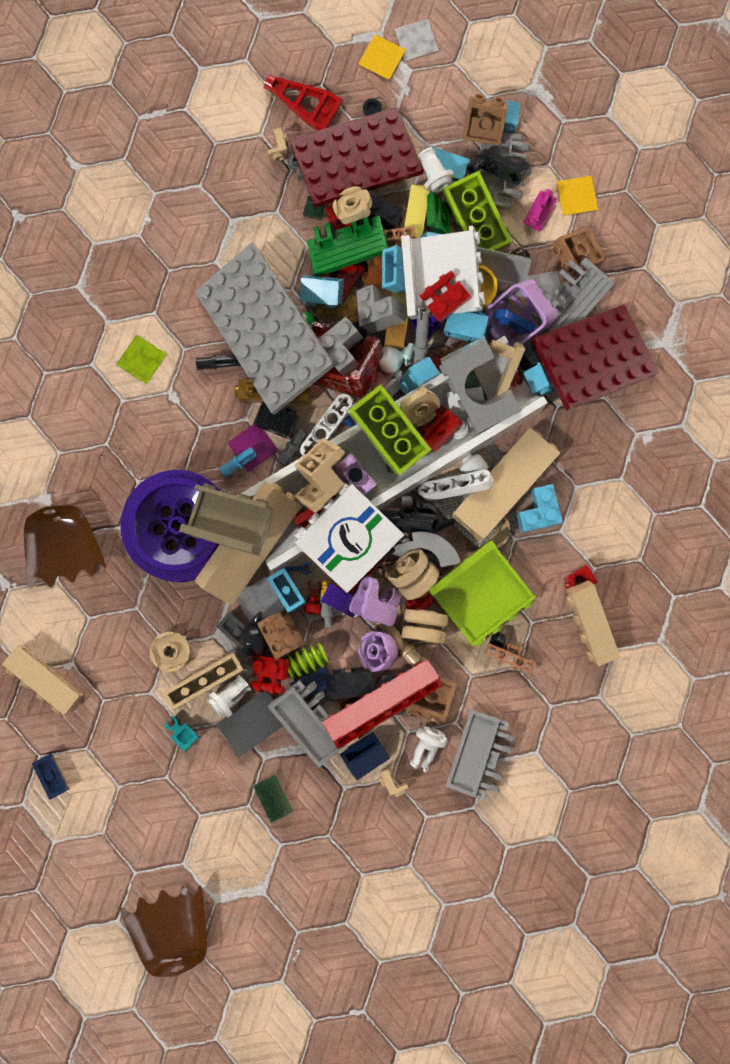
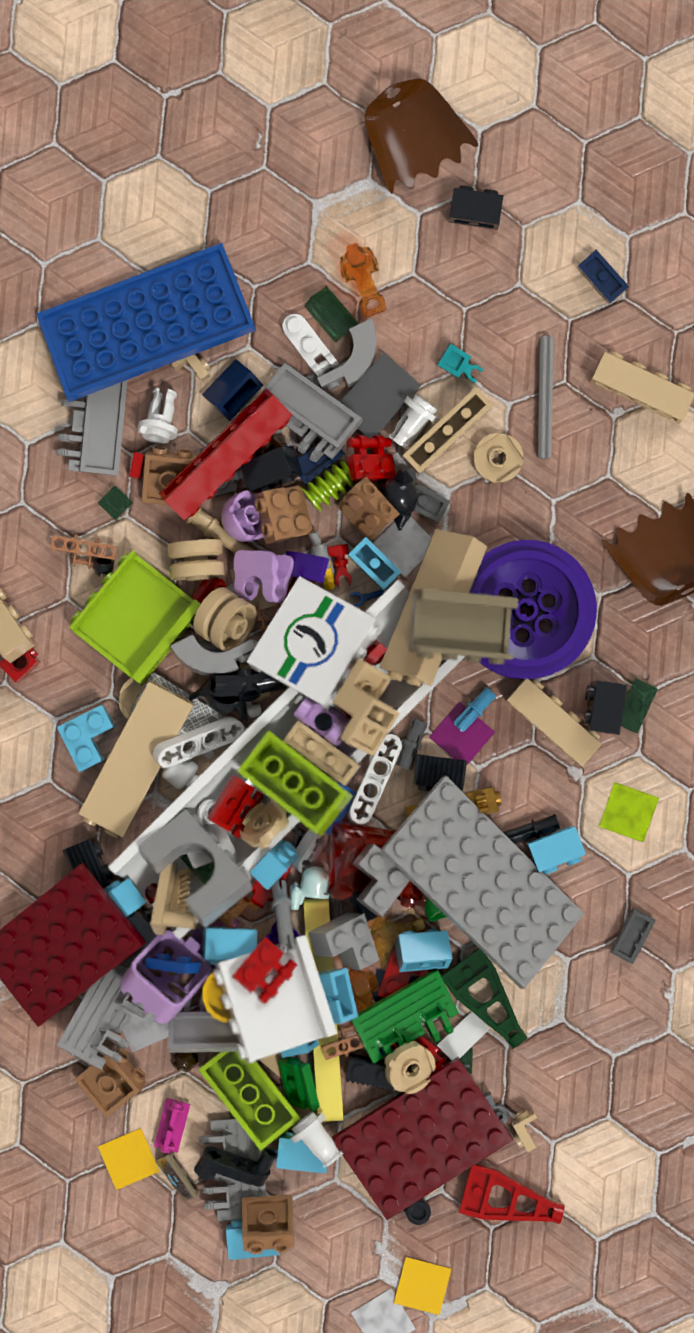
camera: 170 degrees right, 5 degrees up
none -> blue plate [36,243,256,402]
none -> black brick [62,838,113,888]
none -> clear green tile [98,486,133,521]
none -> red tile [129,452,145,481]
none -> dark tan slope [156,1151,199,1201]
none -> tan piece [169,868,193,913]
none -> medium nougat plate [254,485,313,544]
none -> white plate [282,314,339,378]
none -> tan piece [283,720,360,787]
none -> light grey arch [317,318,376,391]
none -> clear orange piece [340,243,386,318]
none -> white sticker [437,1012,490,1060]
none -> dark green plate [441,948,528,1049]
none -> black brick [449,186,504,230]
none -> tan brick [505,679,602,767]
none -> medium azure brick [527,825,586,875]
none -> light grey axle [538,336,554,459]
none -> black brick [584,680,627,735]
none -> dark grey plate [610,908,656,964]
none -> clear green plate [621,678,658,734]

